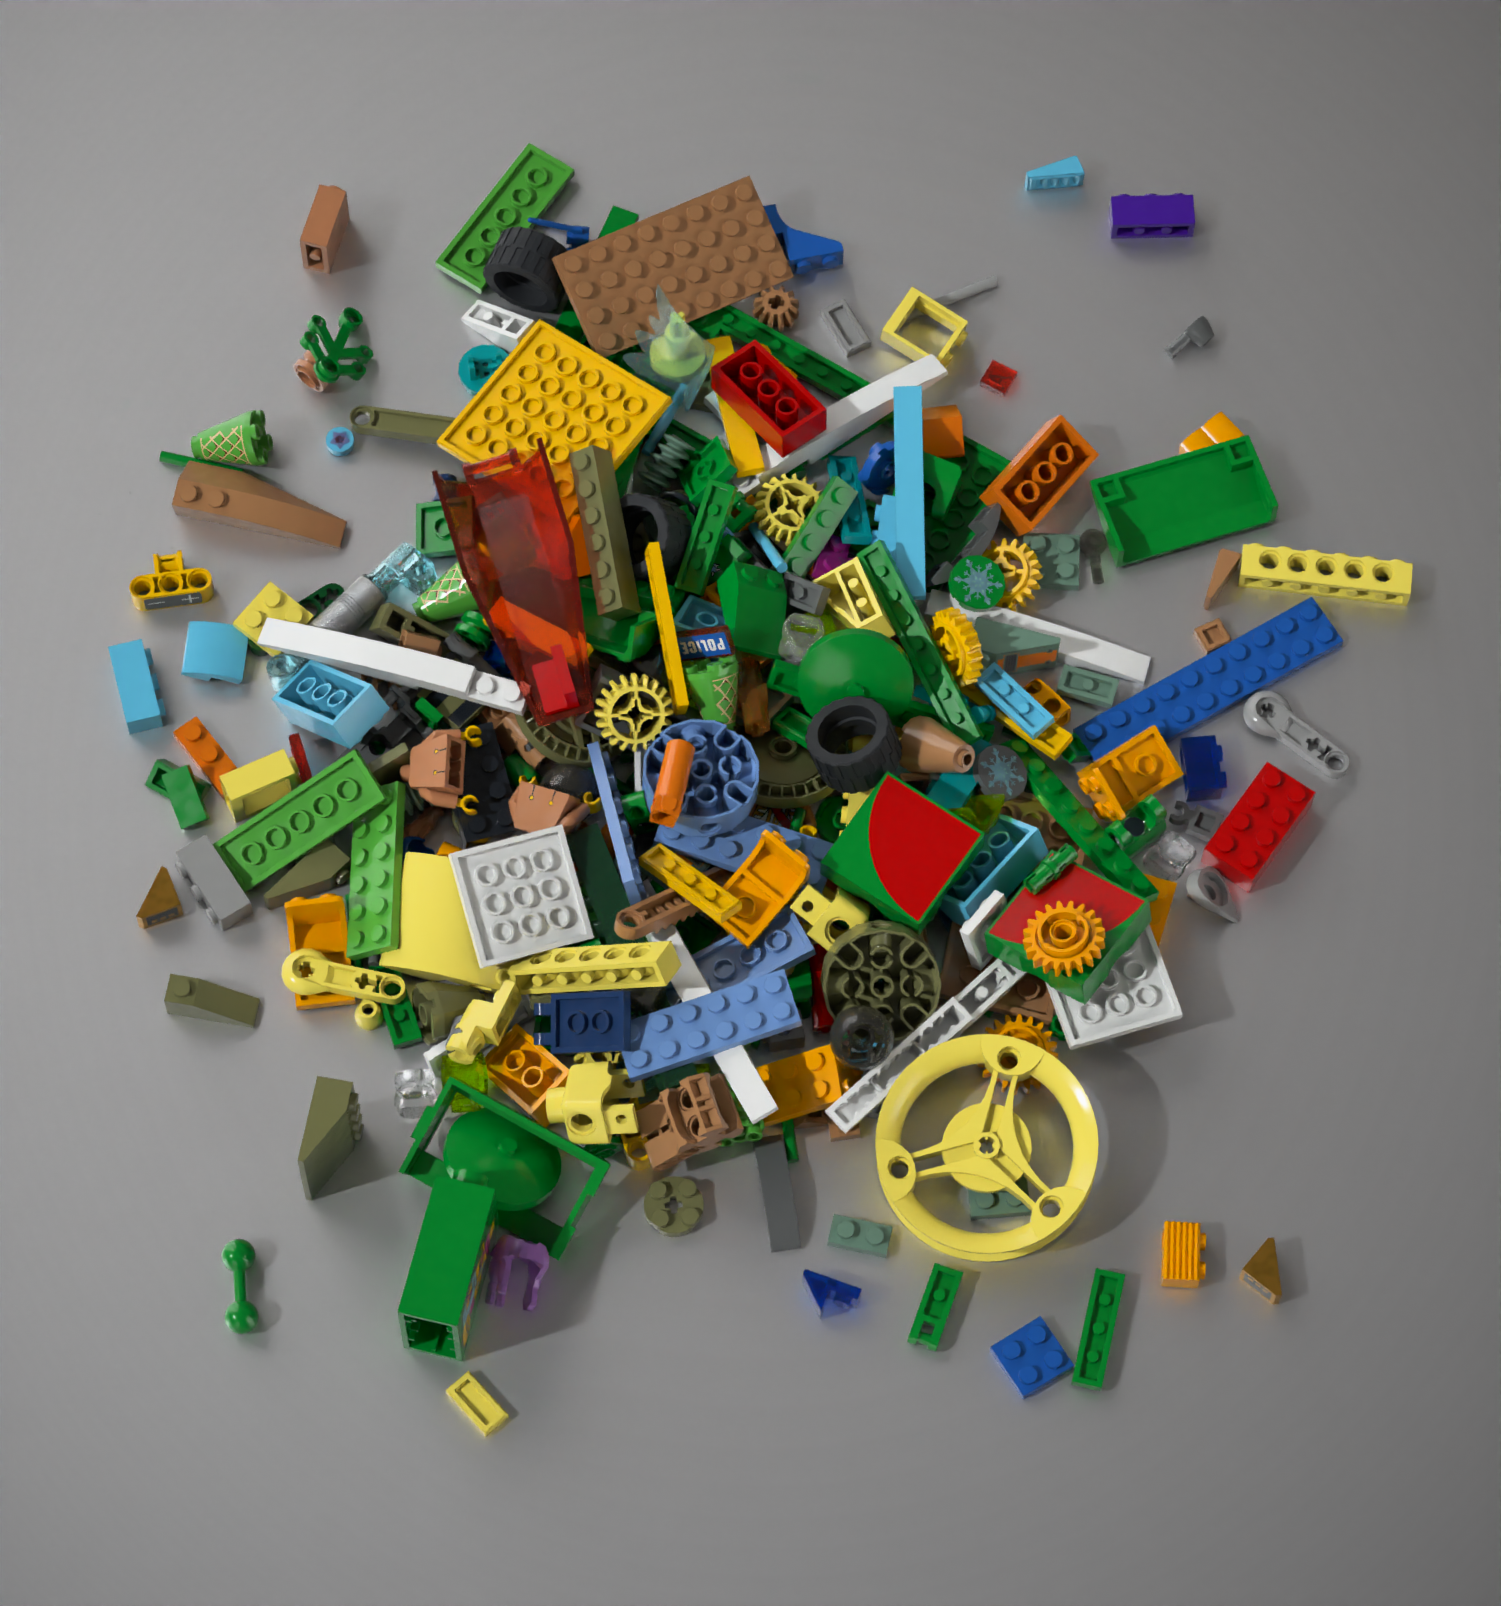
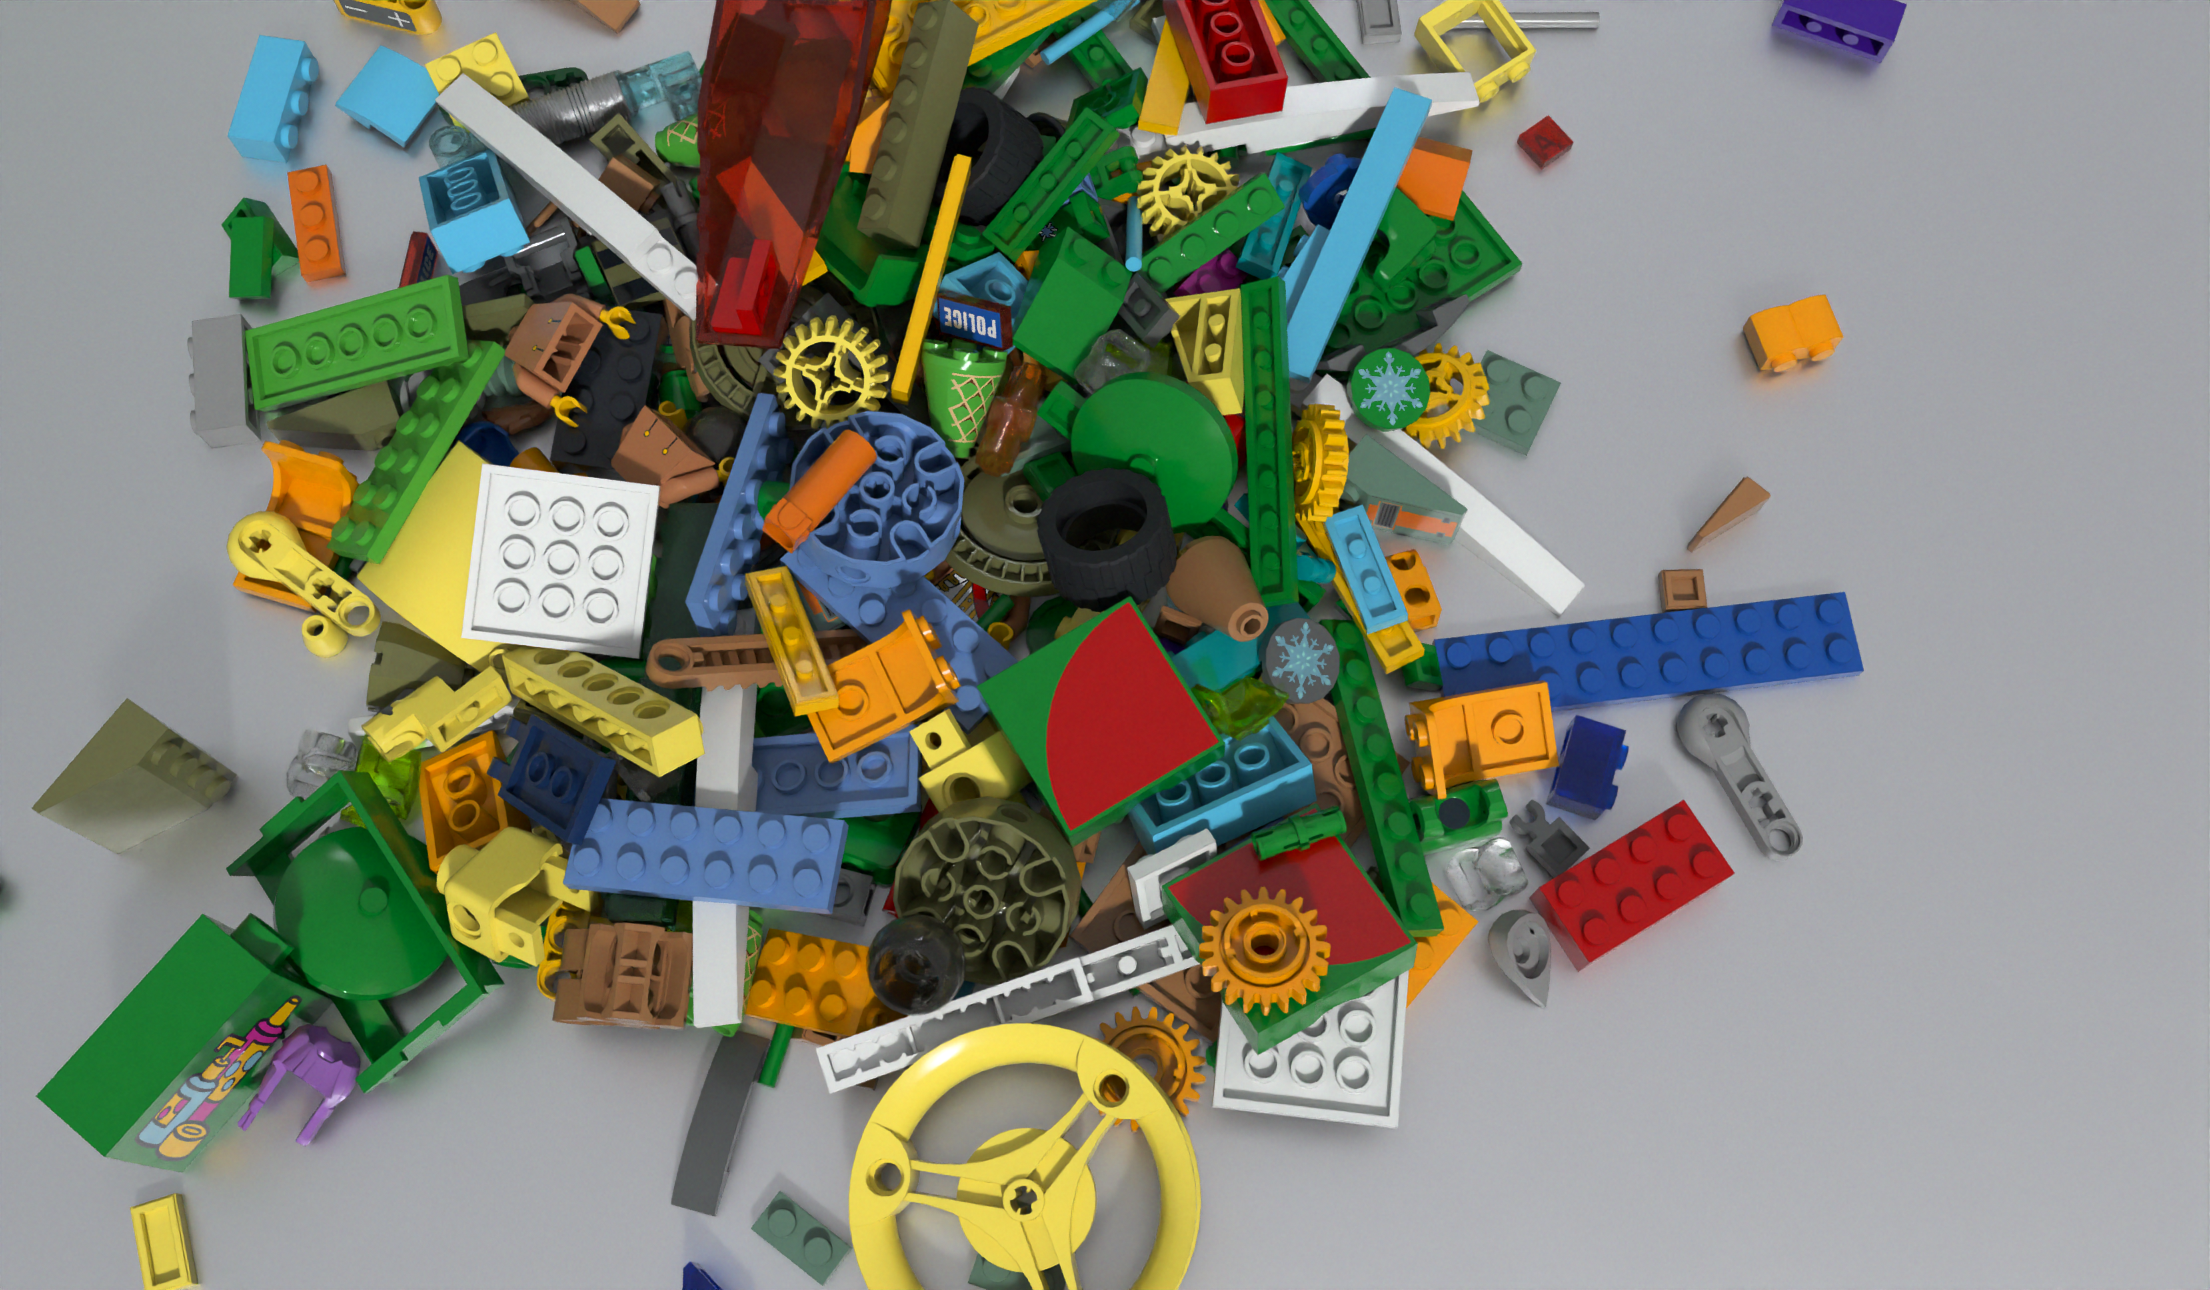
camera: 25 degrees right, 5 degrees up
pearl gold slope [136,866,183,929] -> none
olive slope [164,974,260,1028] -> none
light yellow window [219,749,301,823] -> none
green plate [368,966,423,1050] -> none
sand green piece [637,433,696,493] -> none
olive plate [644,1176,704,1237] -> none
orange brick [979,414,1099,537] -> none
sand green plate [1056,664,1119,709] -> none
clear smoke plate [1079,529,1107,584] -> none
green slope [1089,435,1279,568] -> none
dark grey bar [1164,316,1214,359] -> none
light yellow brick [1238,543,1413,606] -> none

